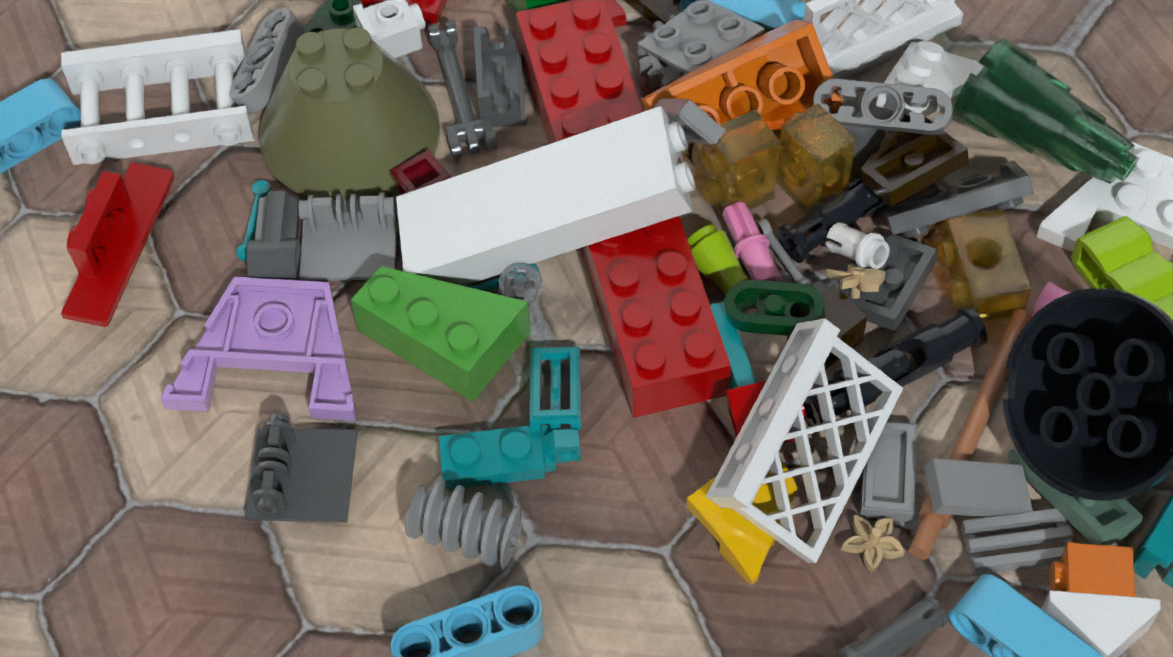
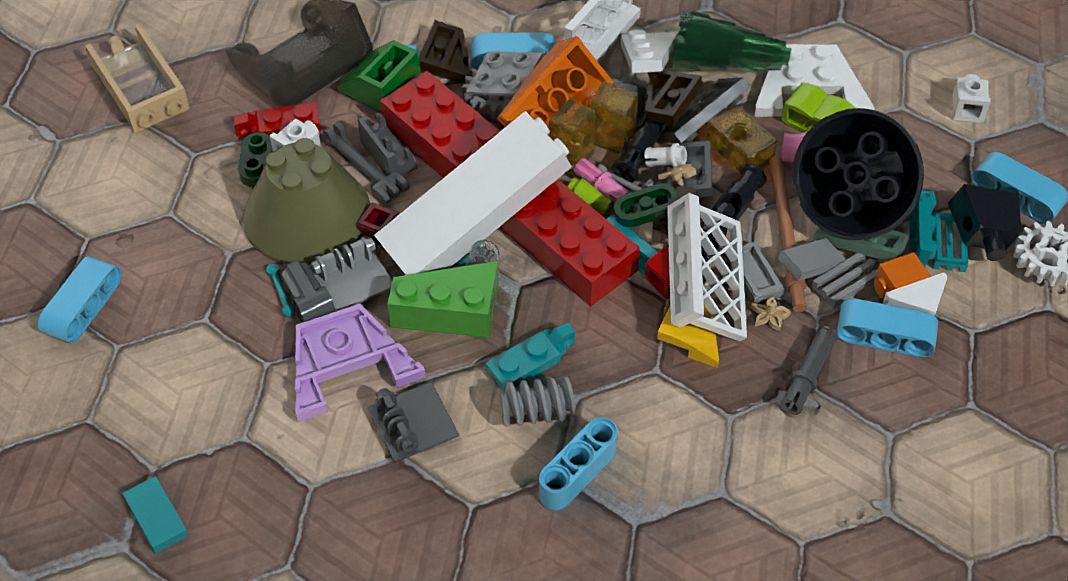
camera: 30 degrees left, 5 degrees down
white fence [61,29,254,165] -> none
red bracket [61,162,175,327] -> none
light grey beam [229,7,304,114] -> none
teal tile [530,347,581,432] -> none
light grey tile [652,98,726,145] -> none
light grey beam [814,79,953,135] -> none

